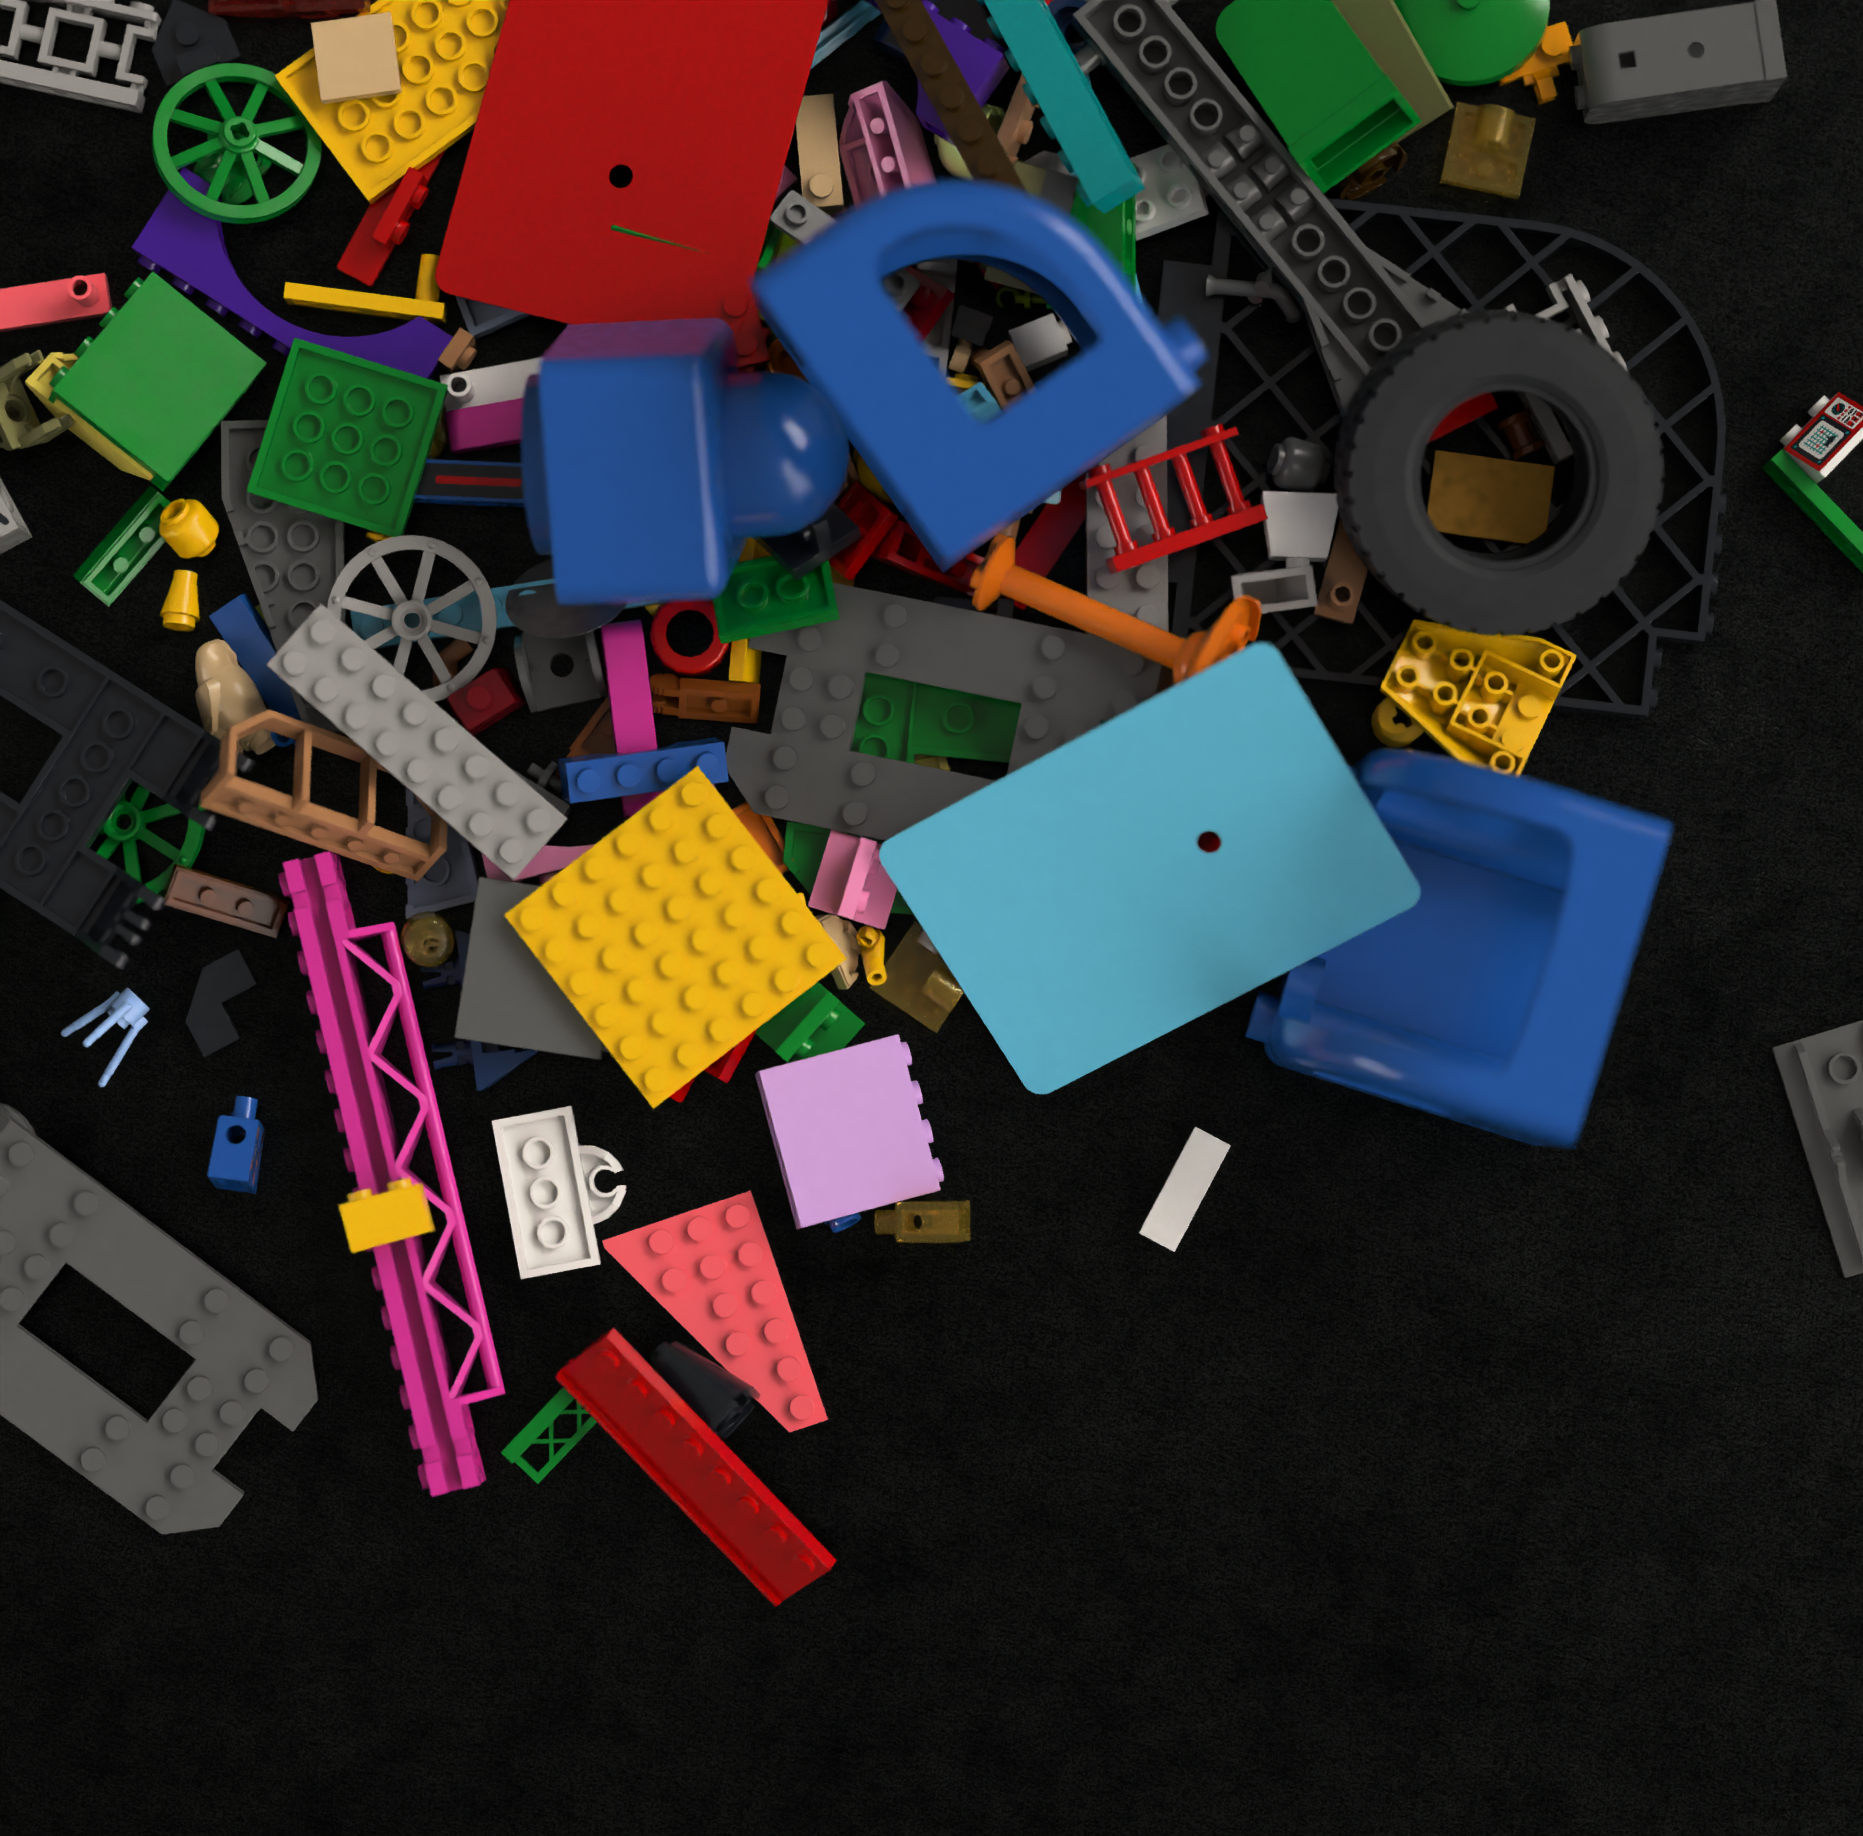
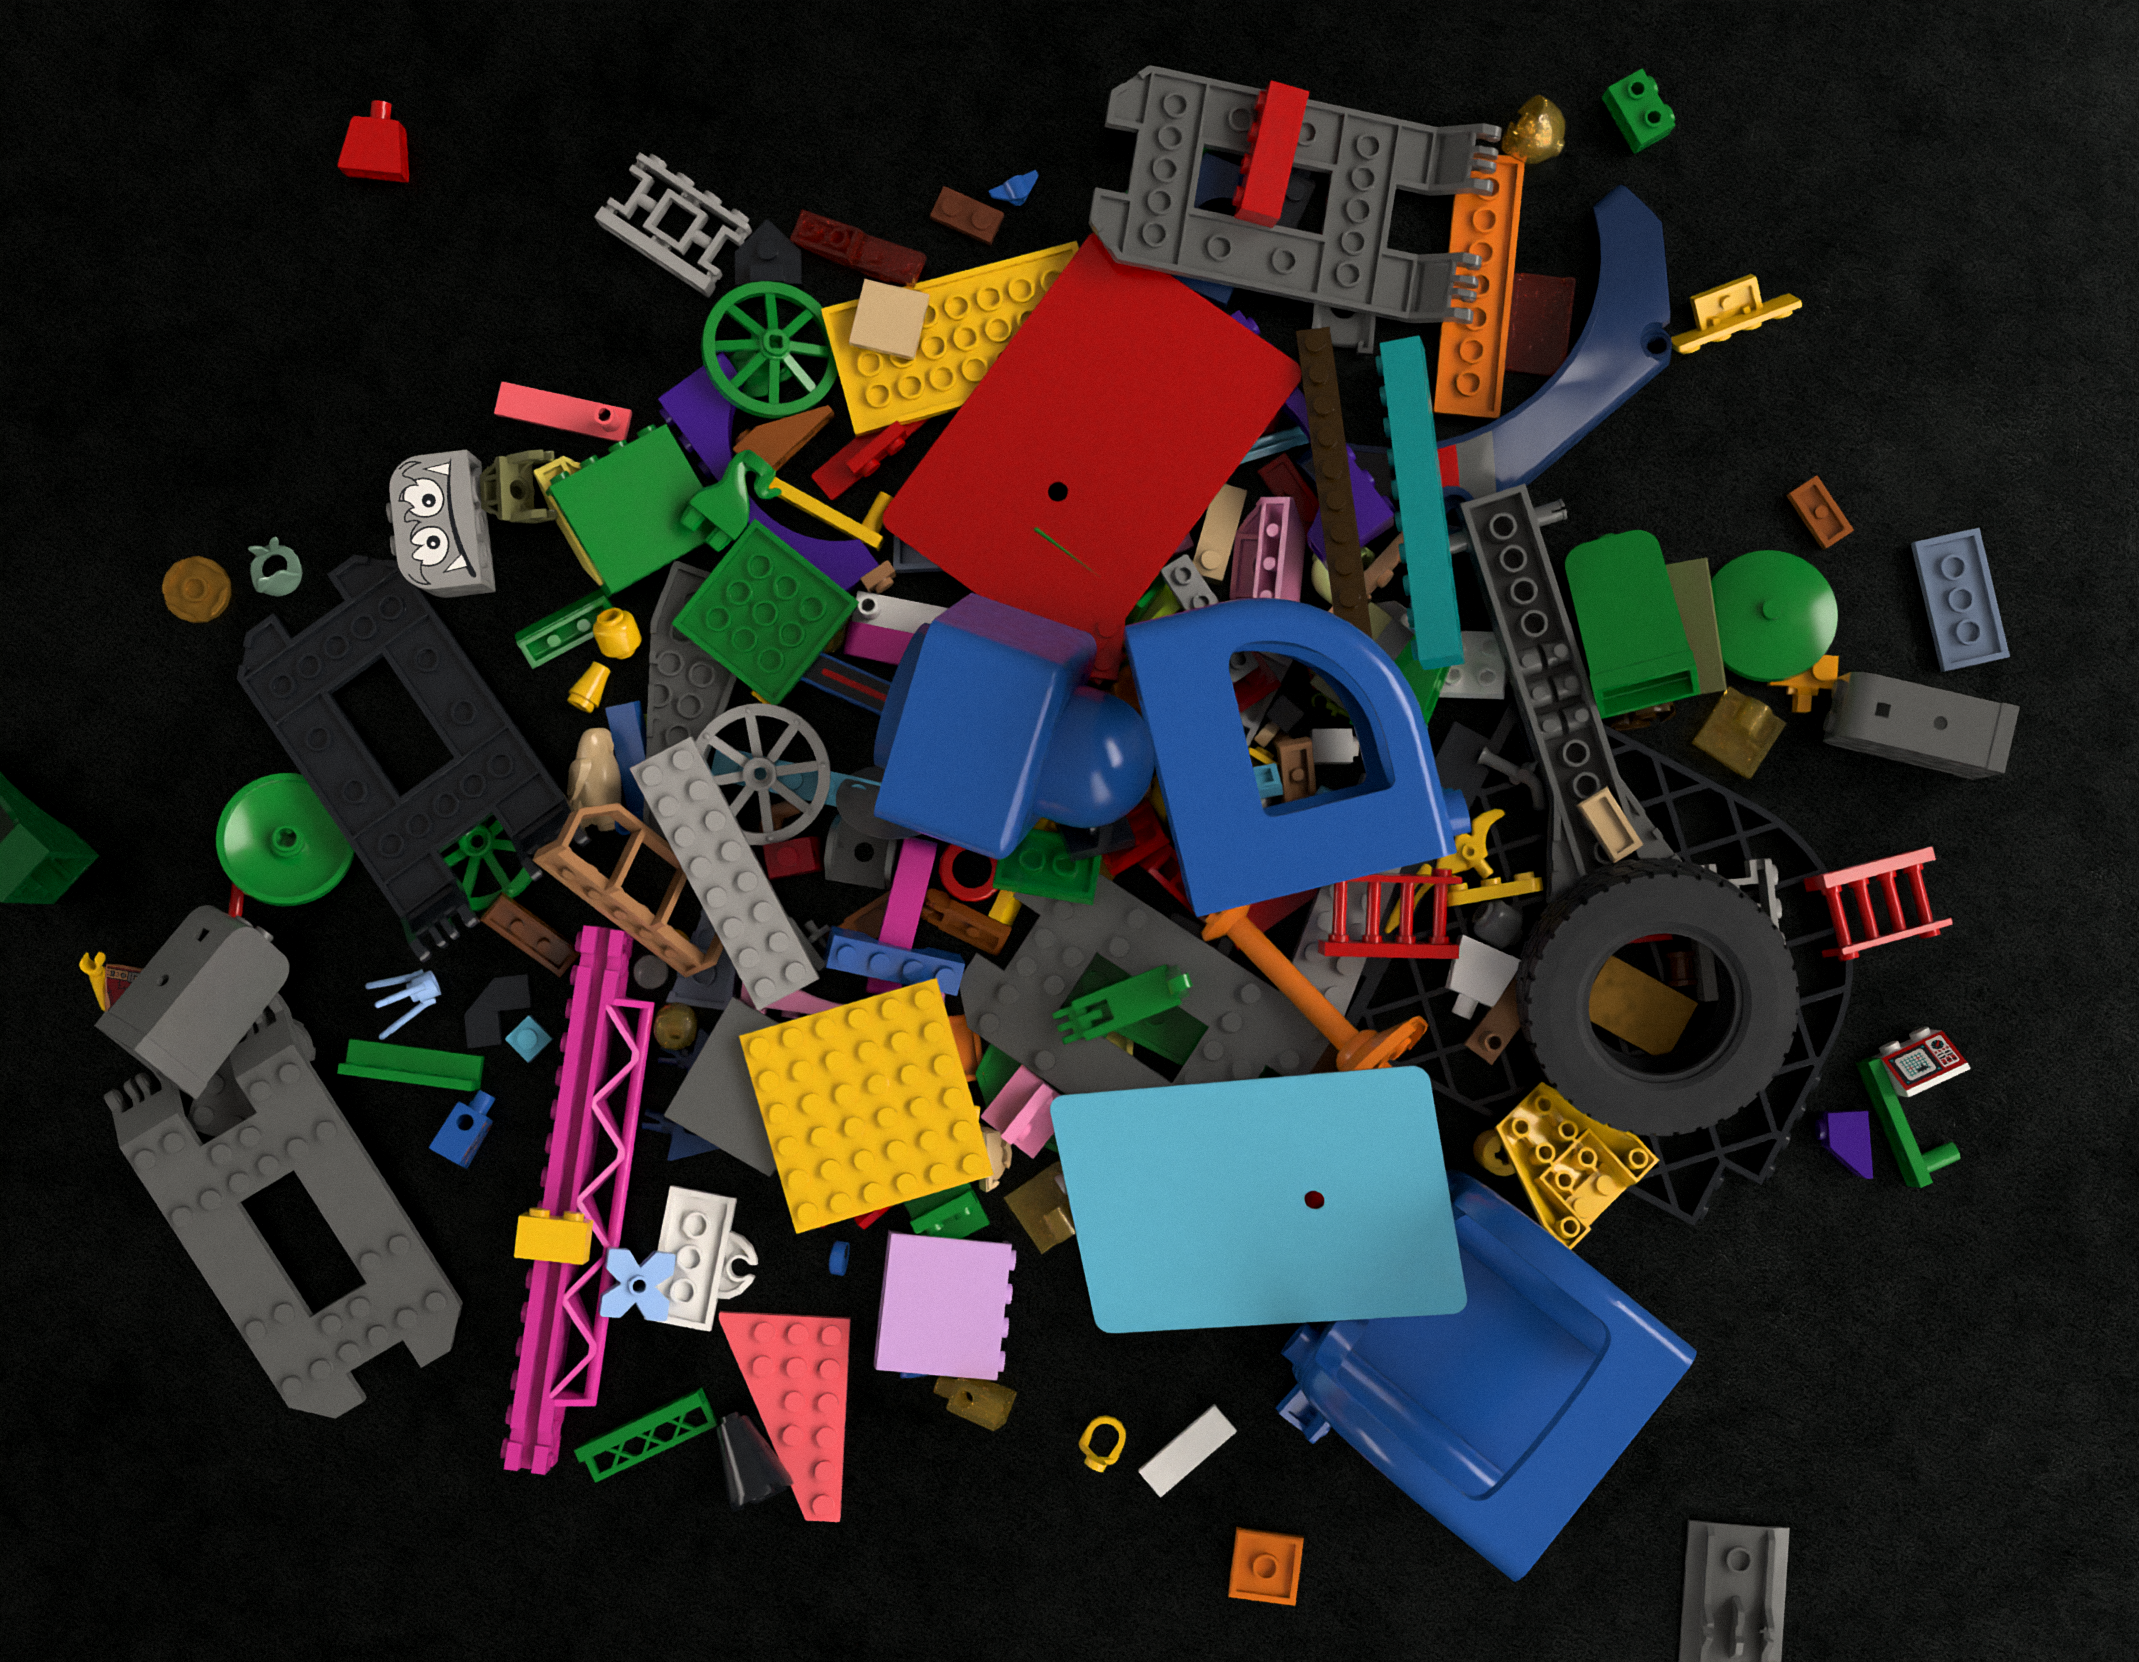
camera: 20 degrees right, 0 degrees up
red plate [555,1328,837,1606] -> none
yellow arm [856,925,887,985] -> none
light grey slope [1231,565,1318,613] -> none
none -> green fence [337,1039,484,1091]
none -> medium azure plate [505,1015,554,1063]
none -> light blue plant [598,1247,676,1321]
none -> clear tile [634,955,669,989]
none -> green hips [679,449,782,552]
none -> dark orange slope [733,405,836,471]
none -> blue tile [829,1241,850,1276]
none -> green hinge [1051,963,1193,1045]
none -> yellow piece [1079,1415,1126,1472]
none -> orange tile [1228,1527,1304,1606]
none -> red tile [1257,453,1319,554]
none -> blue bracket [1276,1383,1331,1444]
none -> yellow piece [1384,809,1505,933]
none -> yellow plate [1447,871,1544,907]
none -> tan tile [1576,787,1643,863]
none -> red fence [1803,847,1953,961]
none -> dark purple slope [1815,1109,1873,1179]

